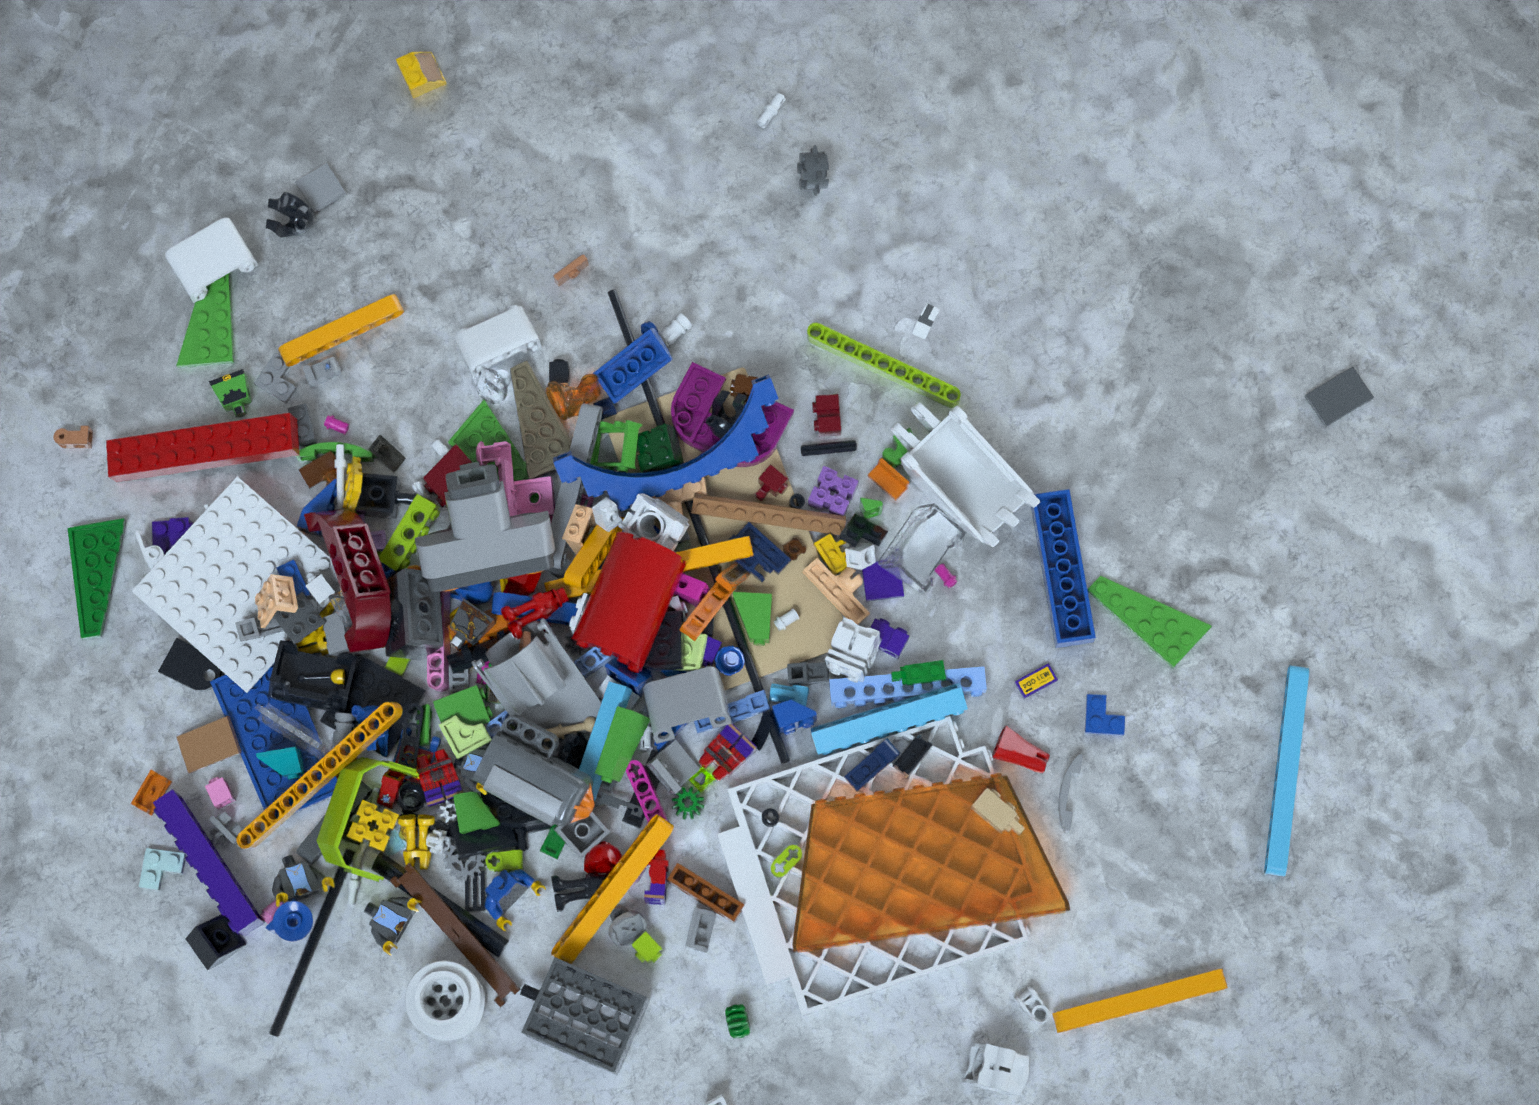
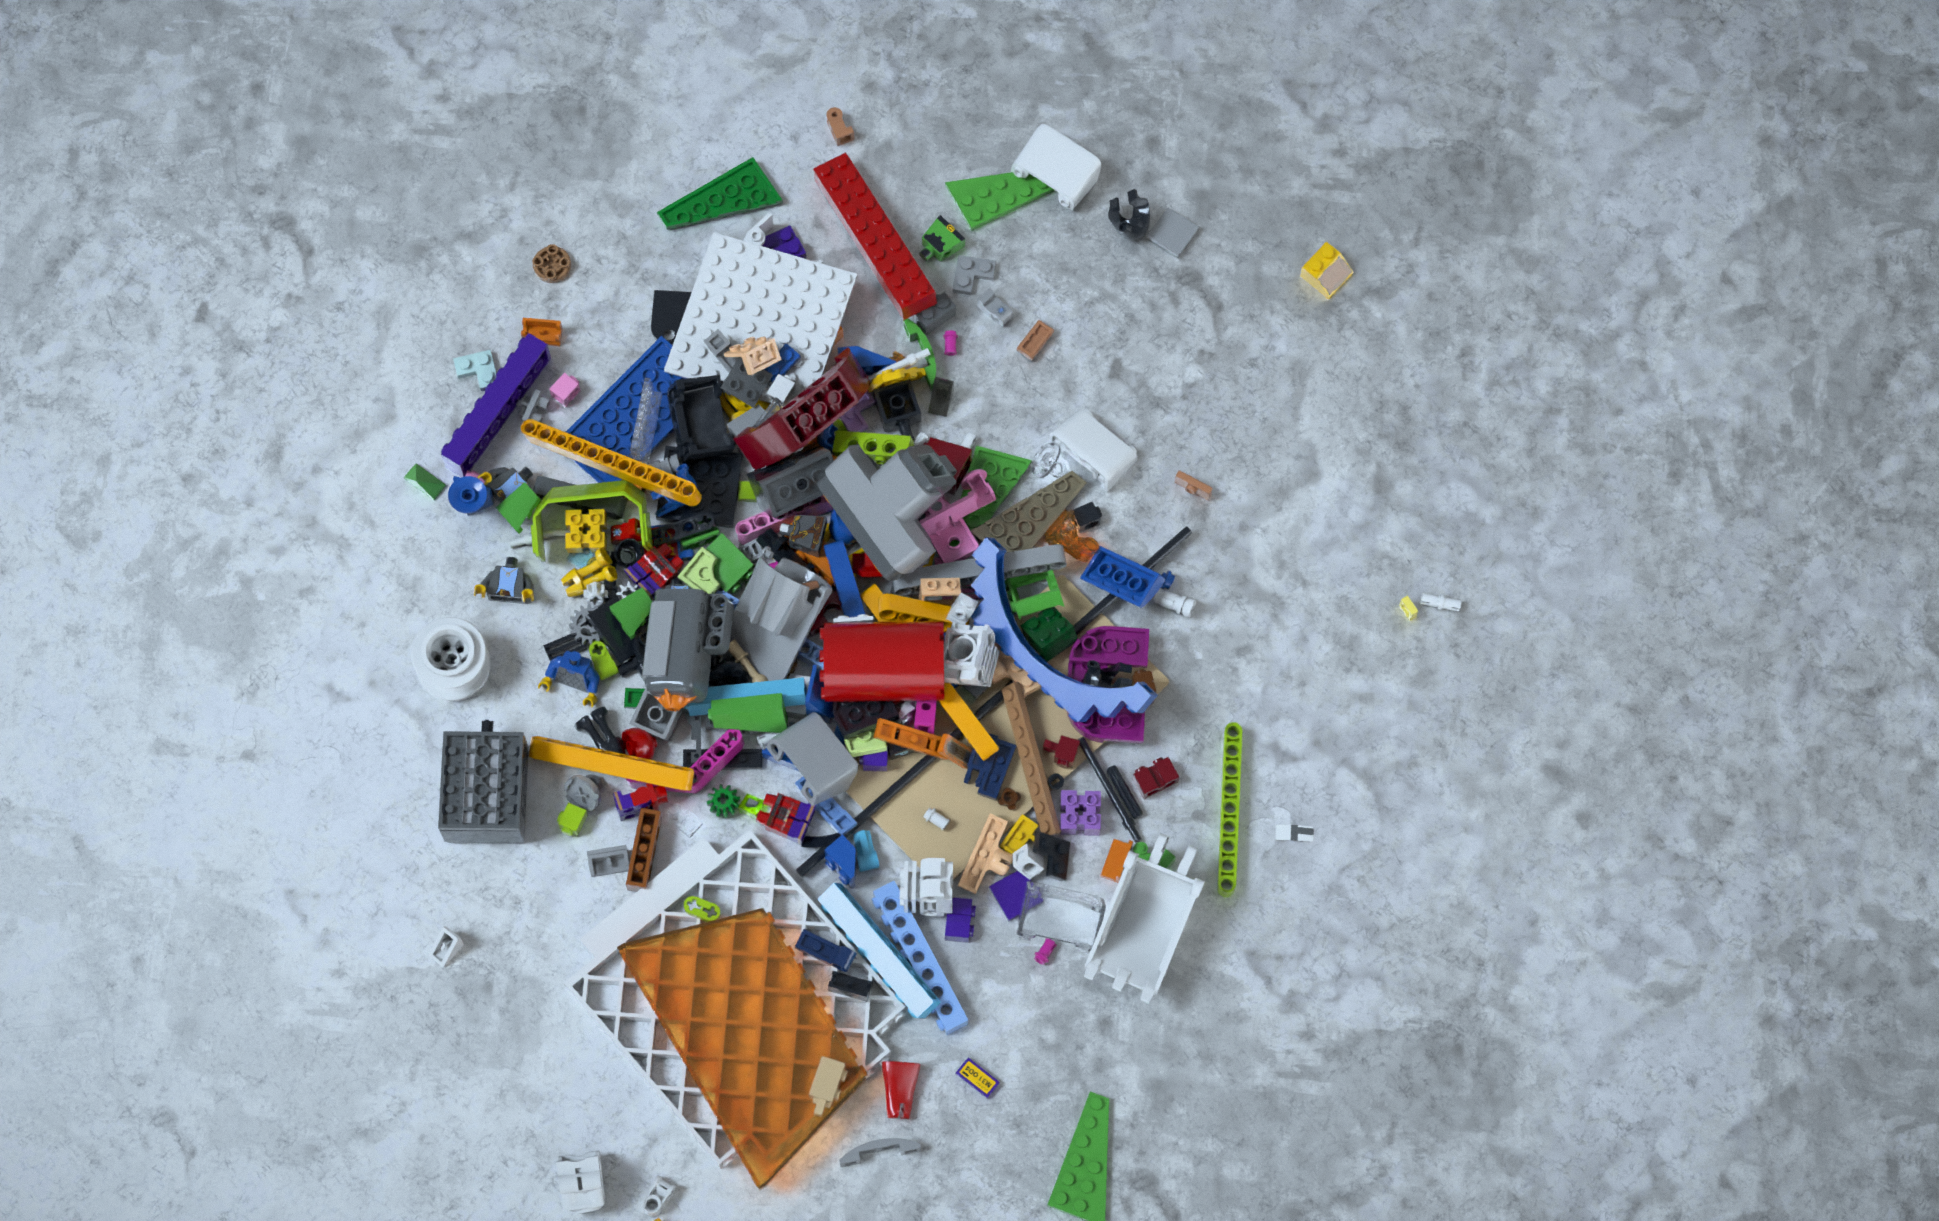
camera: 65 degrees right, 5 degrees down
medium nougat tile [176,716,242,773] -> none
black slope [185,914,246,971] -> none
teal slope [256,747,304,780] -> none
black axle [268,848,355,1037] -> none
light orange beam [278,294,404,367] -> none
hinge [297,669,345,685] -> none
reddish brown slope [299,451,336,489] -> none
black plate [371,852,509,958] -> none
reddish brown piece [390,863,521,1008] -> none
red piece [501,587,569,640] -> none
dark blue tile [593,397,617,420] -> none
light grey bracket [646,740,699,795] -> none
blue hair [715,645,745,676] -> none
green gear [725,1004,750,1039] -> none
bright green slope [733,592,772,646] -> none
black bush [762,808,779,827] -> none
dark grey brick [787,662,829,686] -> none
dark grey brick [797,145,829,196] -> none
bright green slope [859,498,883,520] -> none
green hinge [891,660,946,686] -> none
blue brick [1031,489,1096,648] -> none
blue plate [1085,694,1125,736] -> none
none -> bright green slope [404,463,446,500]
none -> bright green slope [496,482,541,534]
none -> medium nougat tile [532,244,571,283]
none -> nougat plate [1017,320,1054,361]
none -> black bar [1078,736,1142,843]
none -> light yellow tile [1399,595,1418,621]

